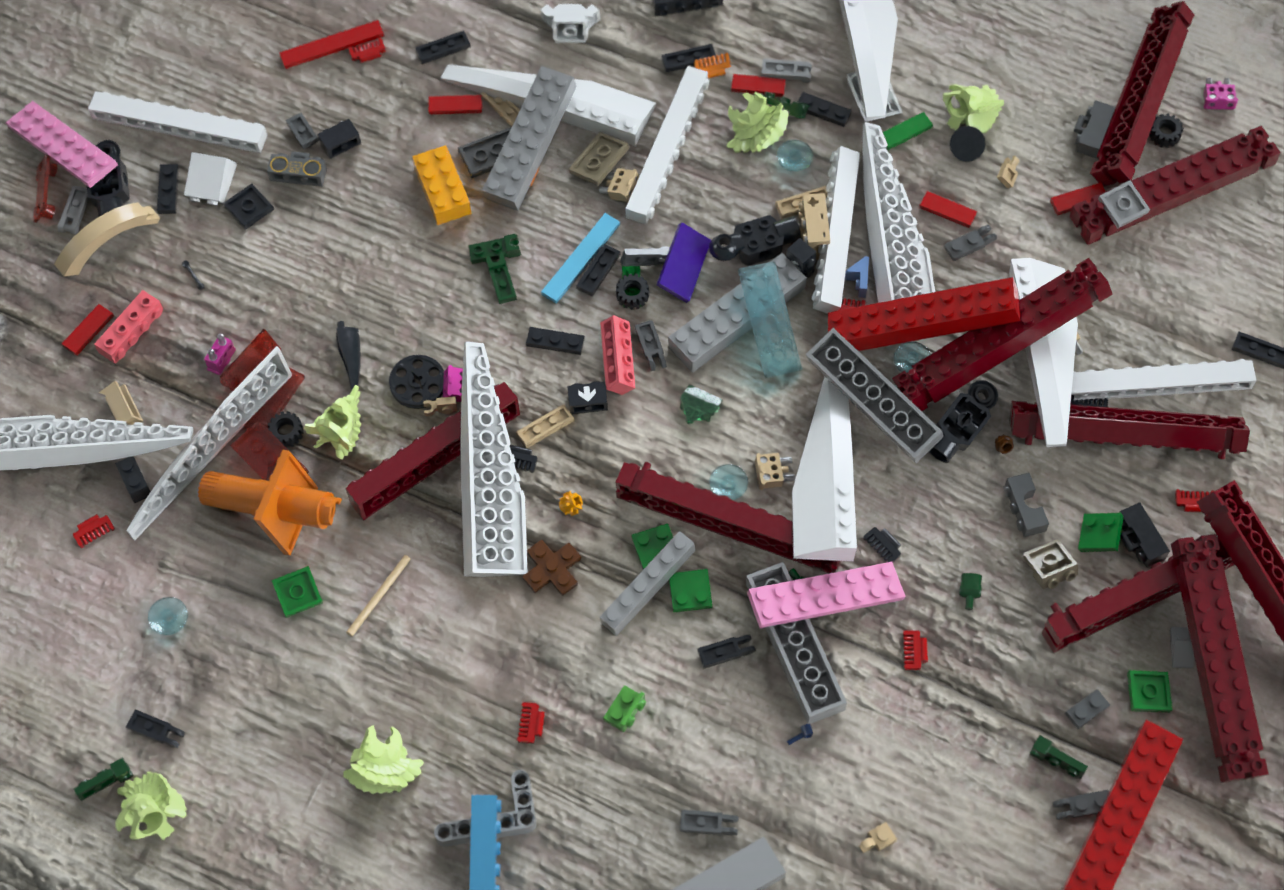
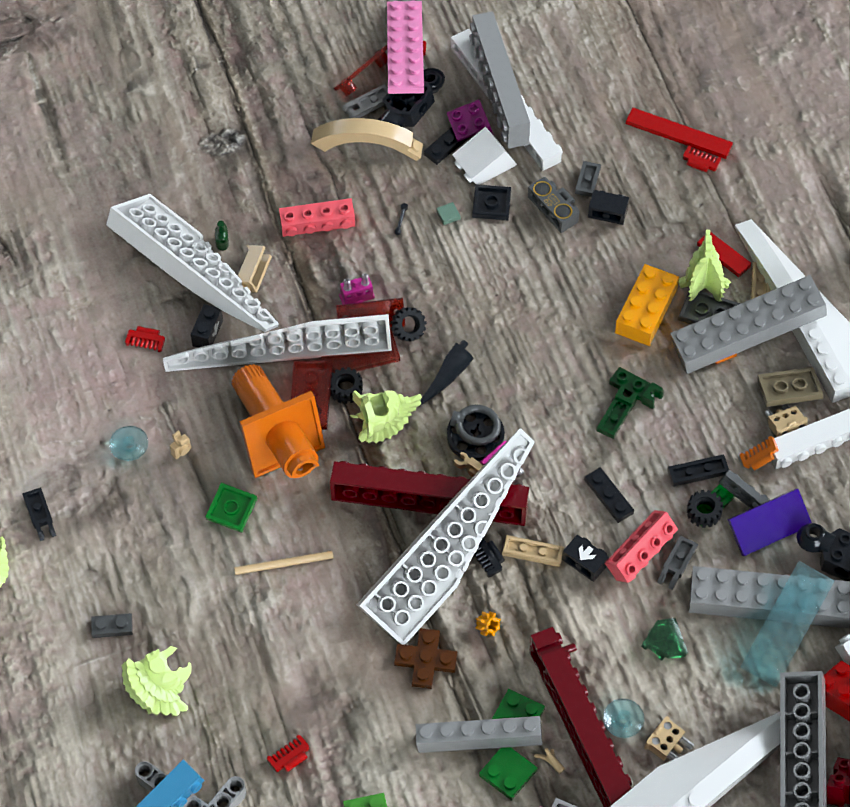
camera: 45 degrees right, 5 degrees down
red tile [61,304,114,356] -> none
black plate [415,30,471,65] -> none
medium azure tile [541,213,620,304] -> none
none -> dark grey plate [91,613,133,638]
none -> tan plate [170,430,191,460]
none -> dark green piece [215,221,229,251]
none -> black tyre [390,307,427,341]
none -> sand green tile [436,202,461,225]
none -> magenta bracket [447,99,494,142]
none -> dark grey piece [450,404,501,446]
none -> light grey brick [469,11,530,149]
none -> tan bar [534,748,565,774]
none -> yellowish green piece [678,230,731,302]
none -> orange piece [740,436,779,471]

